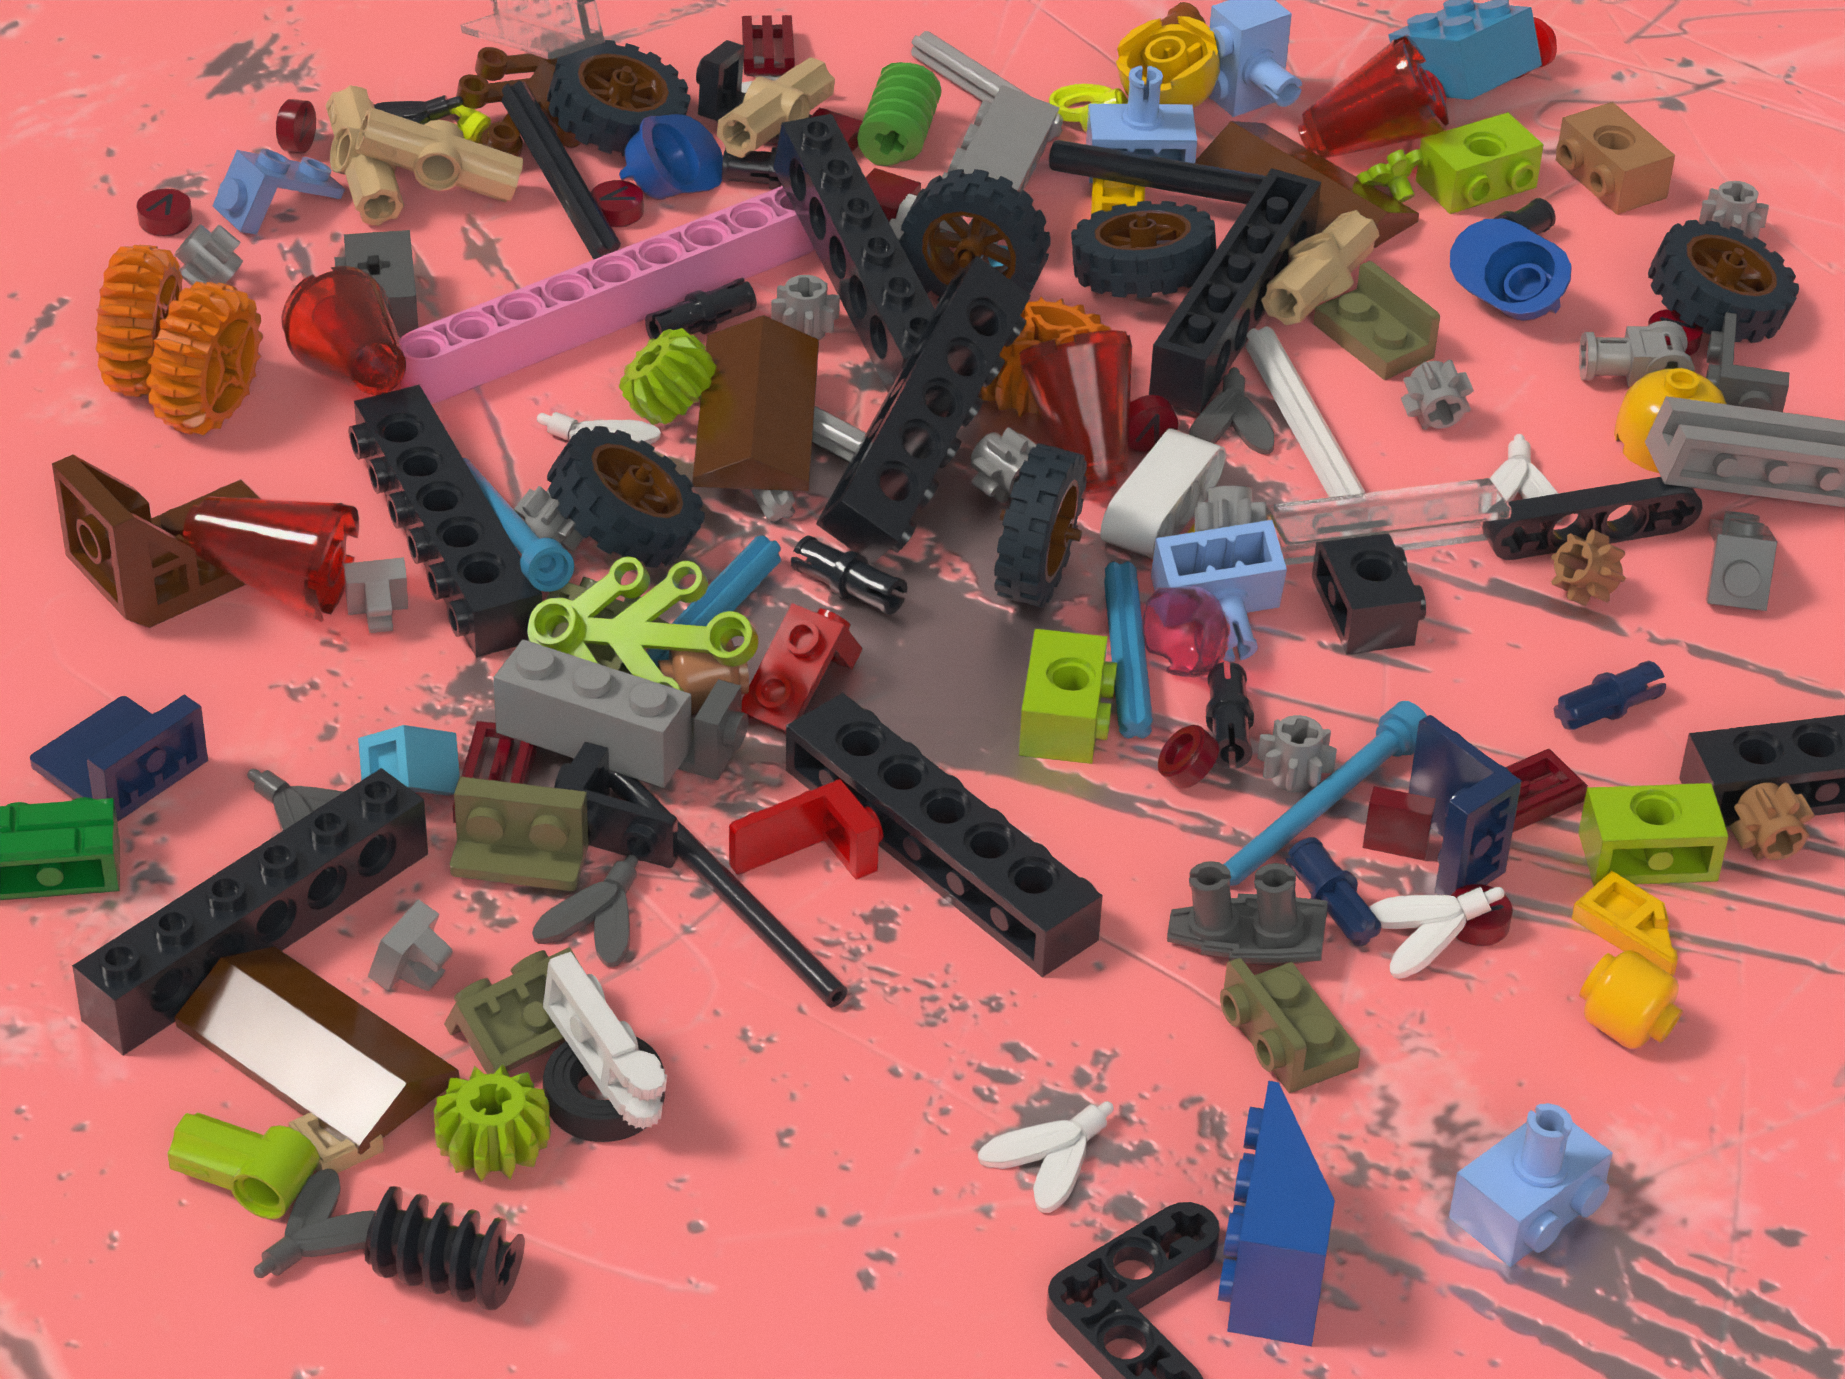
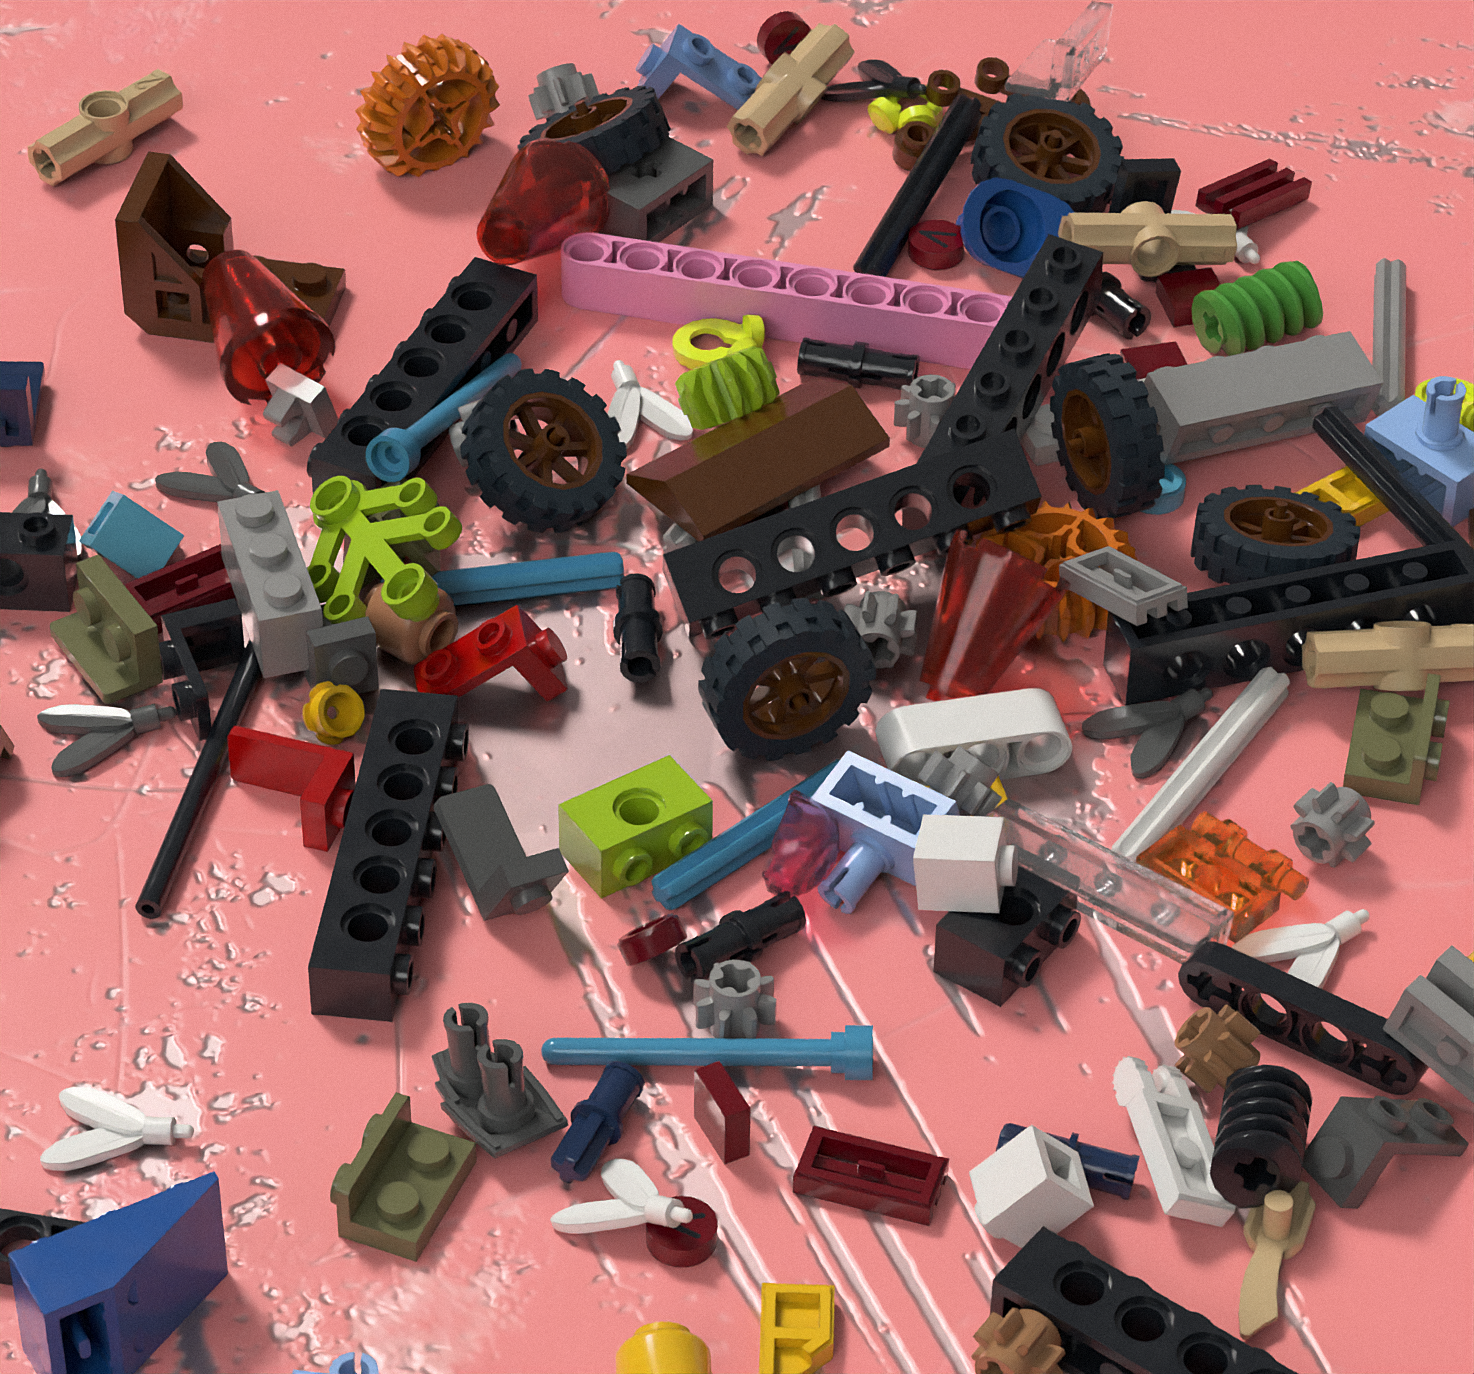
camera: 50 degrees right, 0 degrees up
dark red tile [136,189,193,236] -> none
orange gear [146,281,263,435] -> none
tan piece [355,107,523,202] -> none
dark red tile [1118,395,1179,452] -> none
dark blue bracket [1408,715,1521,896] -> none
lime brick [1578,783,1729,886] -> none
none -> dark grey piece [155,441,265,502]
none -> yellow plate [302,681,365,745]
none -> dark grey bracket [433,784,569,921]
none -> black wheel [517,86,671,190]
none -> neon yellow piece [672,315,765,369]
none -> white brick [913,814,1018,913]
none -> white brick [969,1124,1094,1248]
none -> light grey tile [1059,546,1188,626]
none -> white hinge [1112,1056,1236,1227]
none -> clear orange plate [1134,811,1309,944]
none -> black piece [1210,1064,1313,1208]
none -> tan piece [1238,1181,1316,1340]

